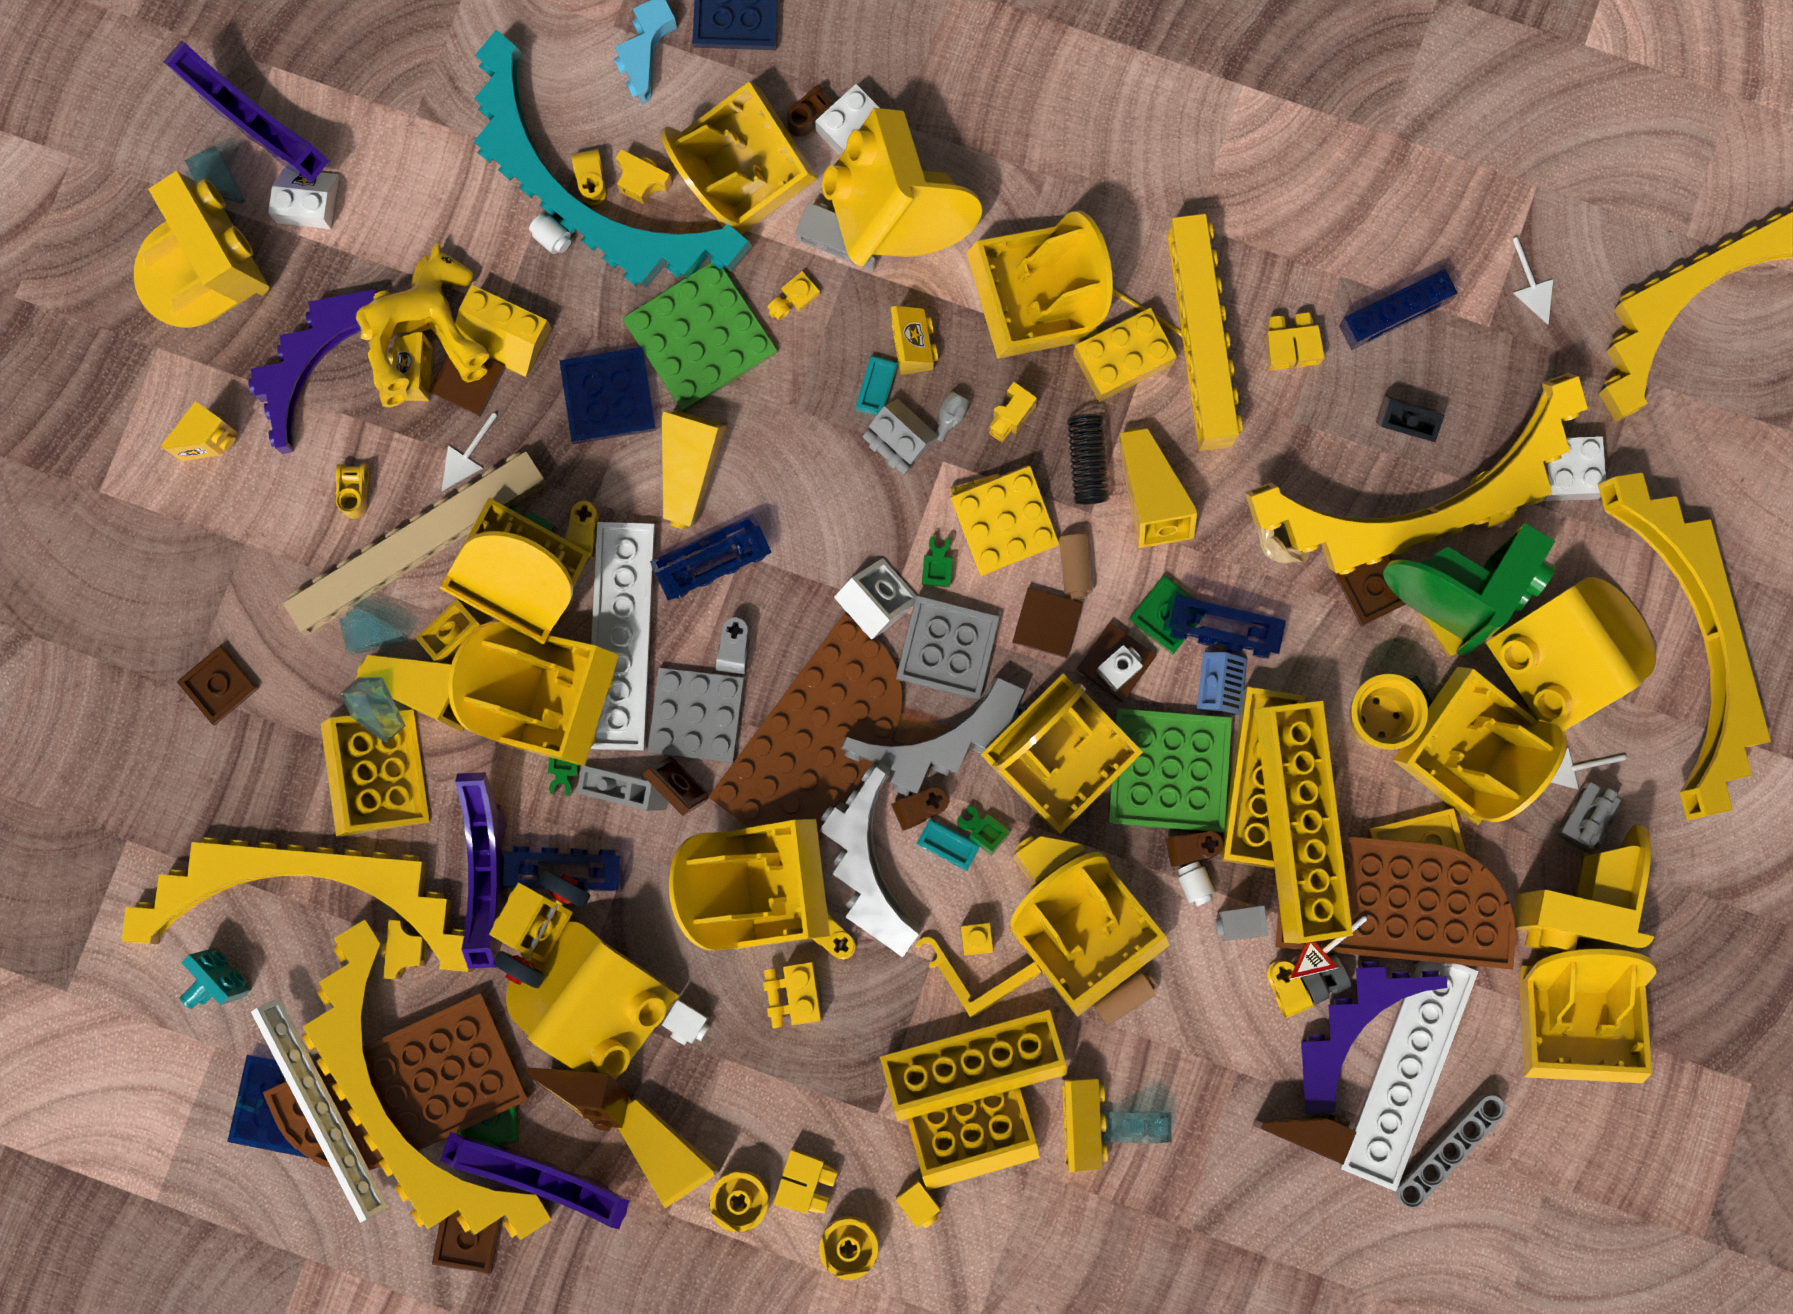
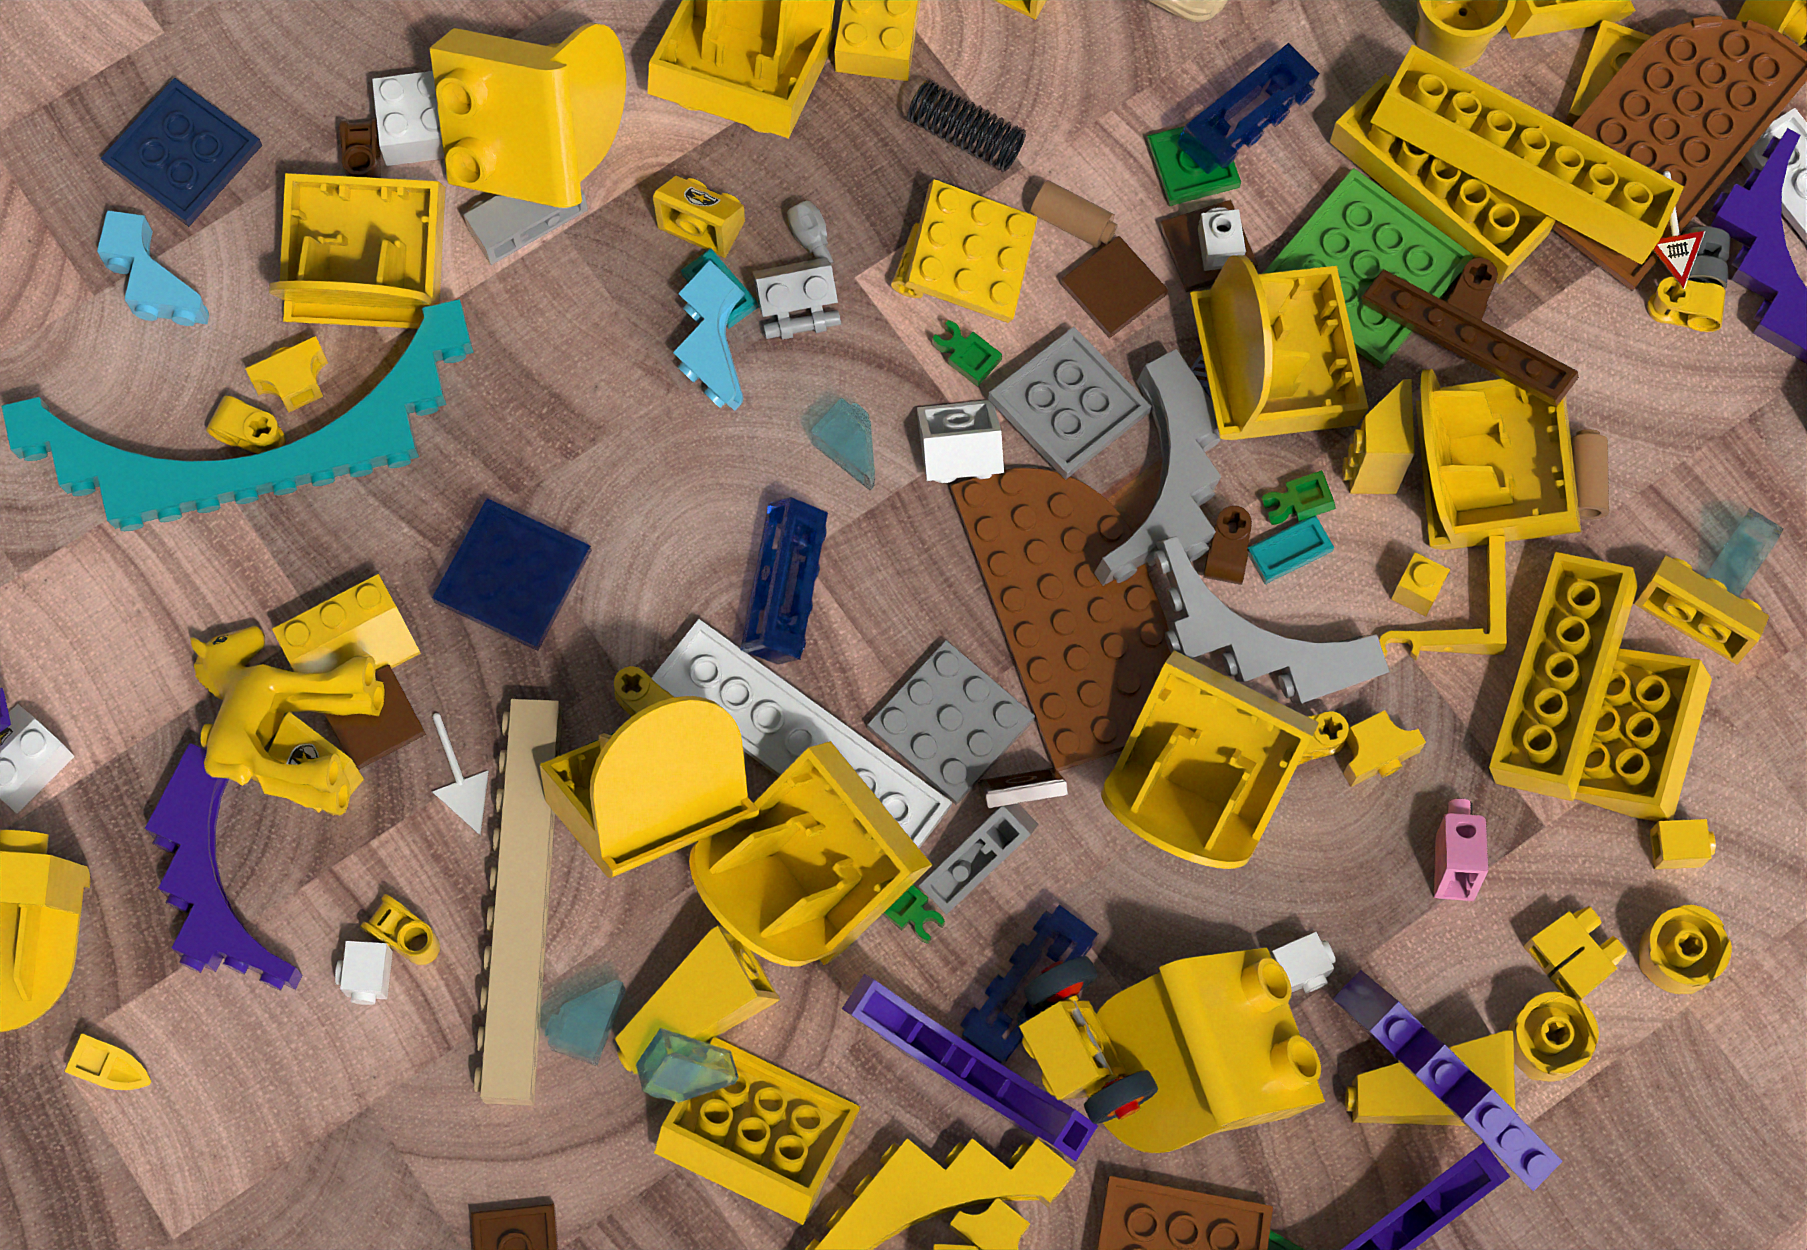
camera: 60 degrees left, 10 degrees down
yellow slope [160,401,237,462] -> none
yellow slope [415,599,481,664] -> none
reddish brown slope [526,1067,630,1131] -> none
white brick [529,214,571,254] -> none
bright green plate [622,263,778,412] -> none
yellow slope [662,409,727,529] -> none
light grey piece [716,617,750,674] -> none
yellow brick [762,962,822,1028] -> none
yellow plate [767,271,820,320] -> none
yellow hips [989,382,1037,443] -> none
yellow slope [1119,428,1197,549] -> none
white brick [1178,861,1216,907] -> none
medium blue panel [1197,652,1247,715] -> none
light grey slope [1215,906,1268,941] -> none
none -> yellow plate [64,1033,151,1090]
none -> white brick [335,941,393,1005]
none -> medium azure arch [673,260,745,411]
none -> clear light blue slope [811,398,875,491]
none -> dark purple arch [1333,970,1563,1191]
none -> yellow brick [1343,710,1426,787]
none -> reddish brown tile [1361,269,1579,407]
none -> bright pink torso [1434,799,1488,901]

